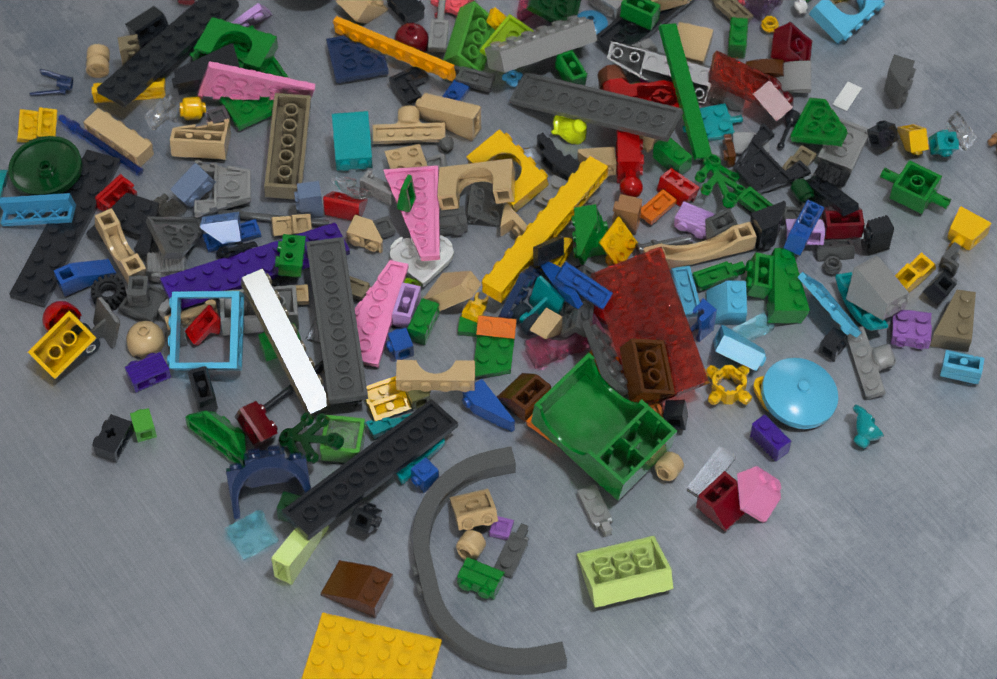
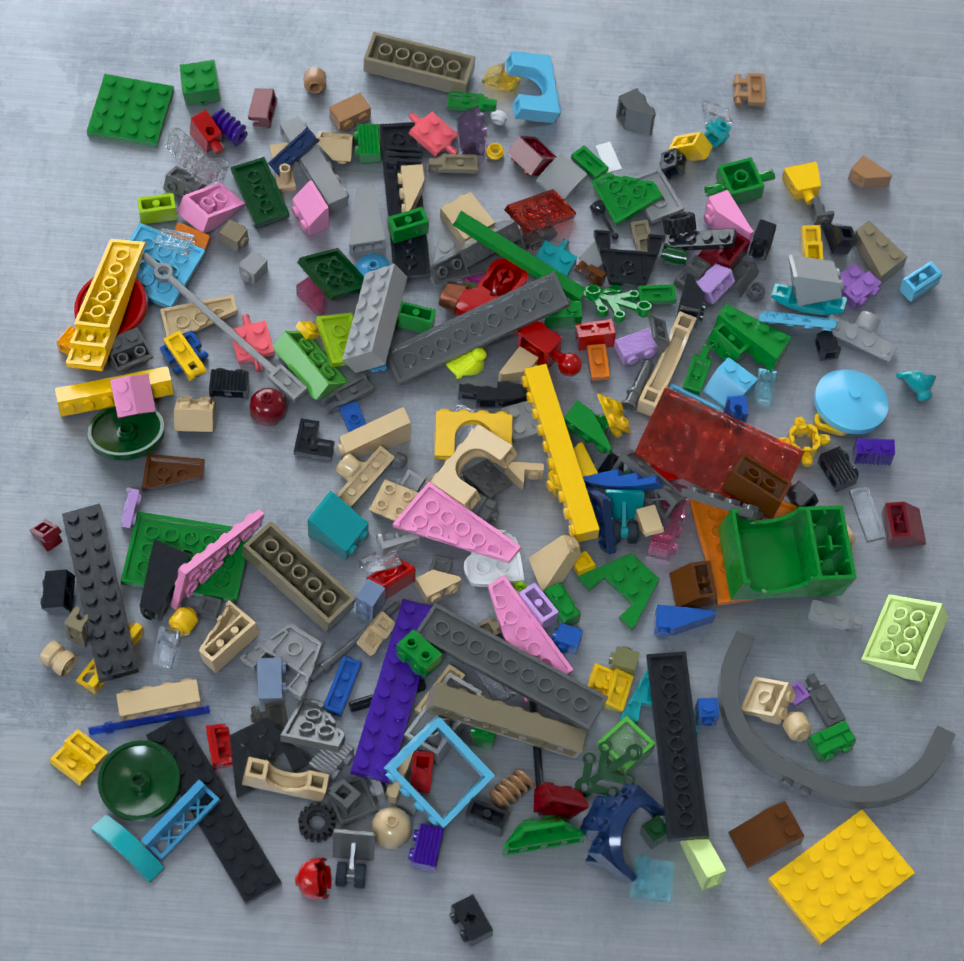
camera: 55 degrees left, 5 degrees up
yellow slope [28,311,97,379] -> none
dark blue plant [29,68,74,96] -> none
blue slope [54,259,117,297] -> none
bright green brick [130,408,157,443] -> none
green arch [194,17,278,73] -> none
slope [200,212,242,246] -> none
black pin [222,241,258,258] -> none
dark blue plate [326,36,389,84] -> none
light orange plate [333,16,456,81] -> none
black brick [350,503,382,534] -> none
tan arch [396,360,475,392] -> none
green slope [397,174,416,212] -> none
orange plate [476,315,517,339] -> none
black plate [533,236,564,266] -> none
blue tile [555,262,613,309] -> none
medium nougat brick [612,194,642,235] -> none
medium azure slope [713,324,766,371] -> none
green brick [727,17,748,59] -> none
bright pink slope [737,466,781,523] -> none
reddish brown slope [745,59,784,79] -> none
slope [753,76,794,122] -> none
blue slope [783,200,825,256] -> none
none -> reddish brown wing [142,454,205,491]
none -> medium nougat piece [489,769,535,810]
none -> green plate [571,145,609,180]
none -> bright pink slope [703,190,753,252]
none -> black brick [818,446,859,492]

